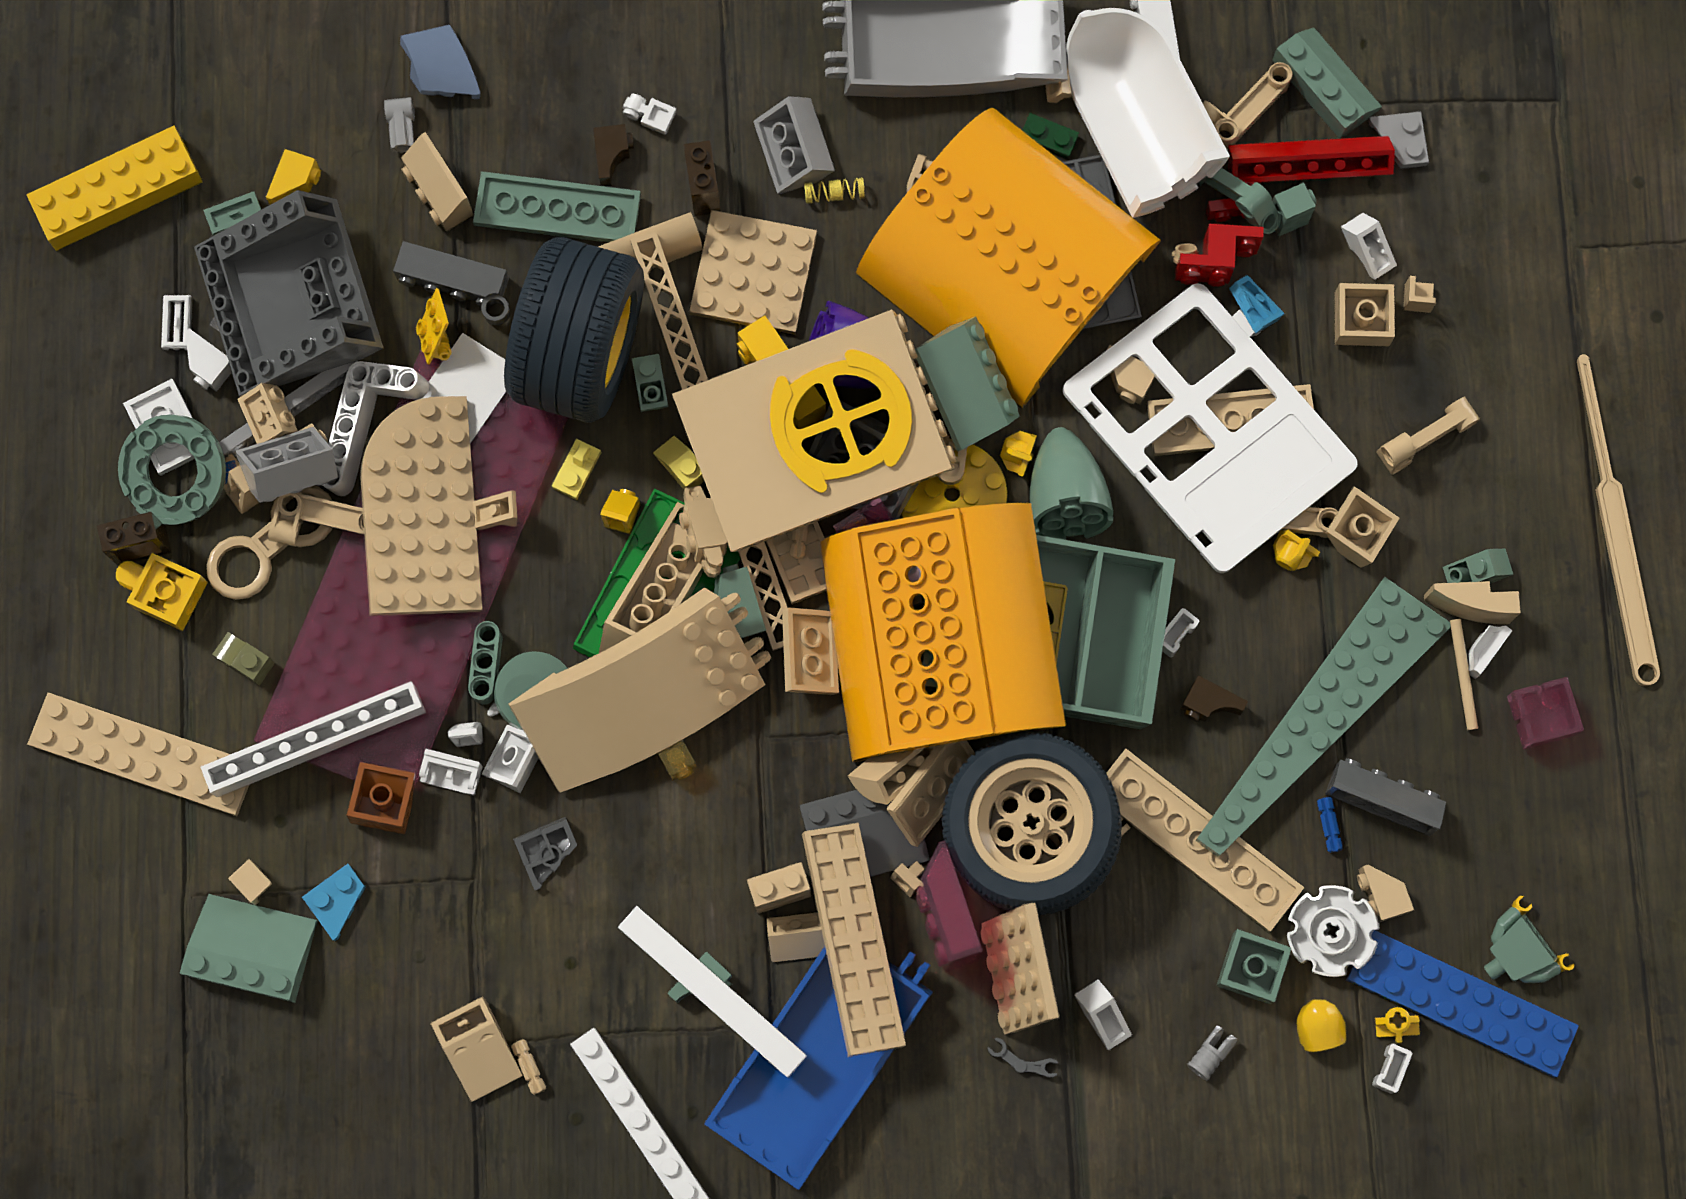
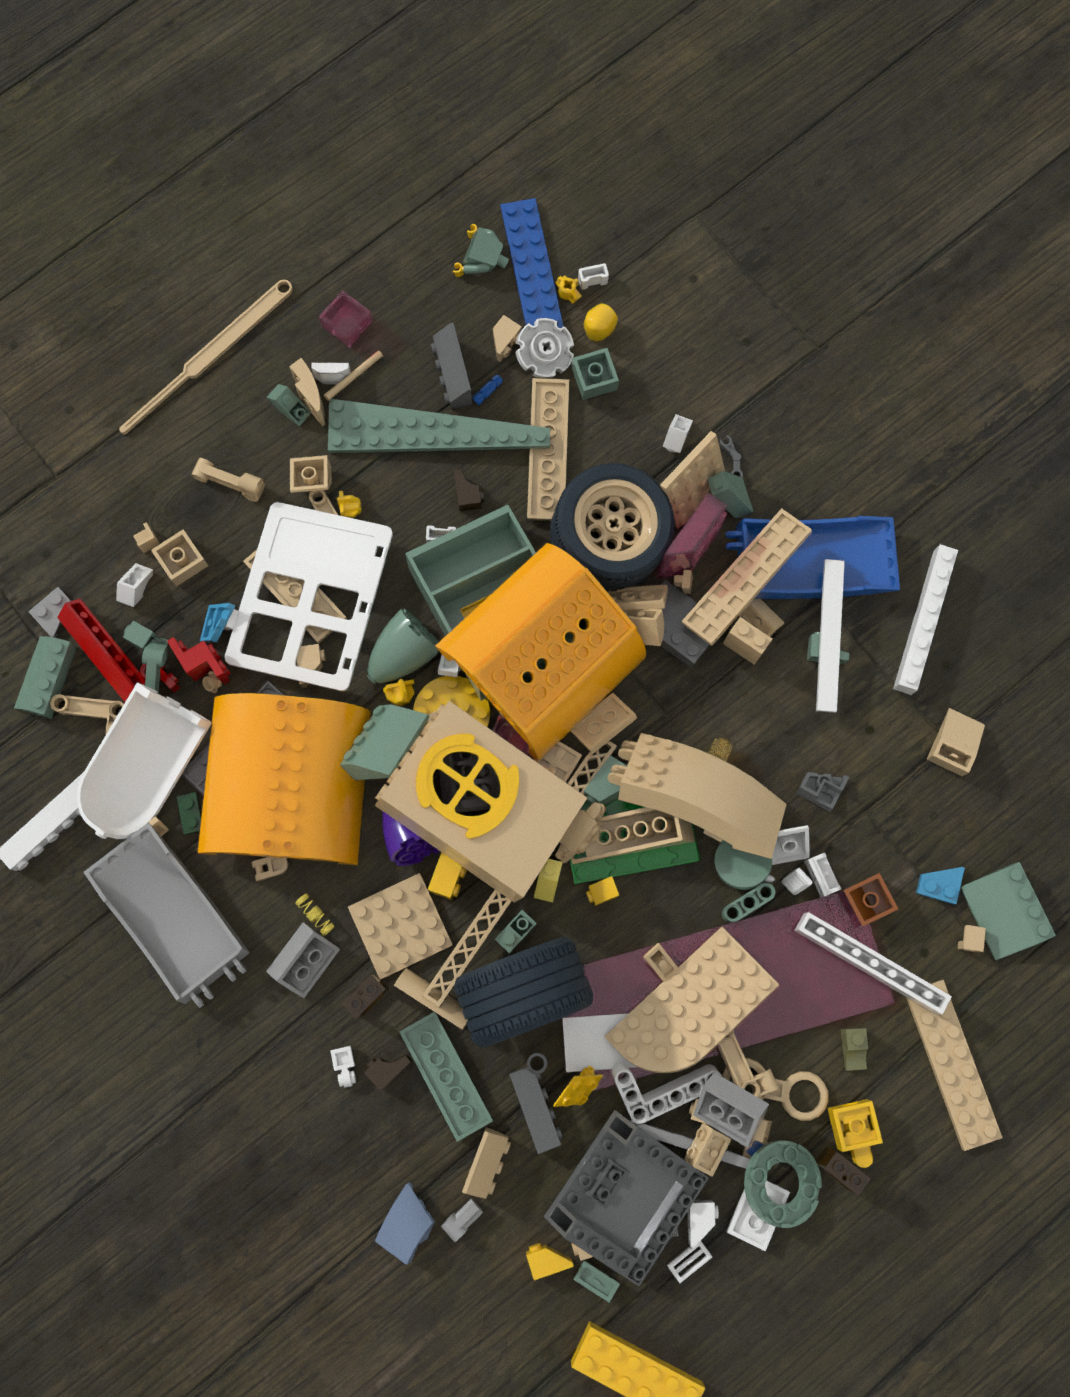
camera: 130 degrees left, 0 degrees up
tan axle [511,1040,546,1095] -> none
light yellow hinge [552,439,601,500] -> none
light grey hinge [1187,1025,1238,1081] -> none
none -> sand green slope [707,471,753,519]

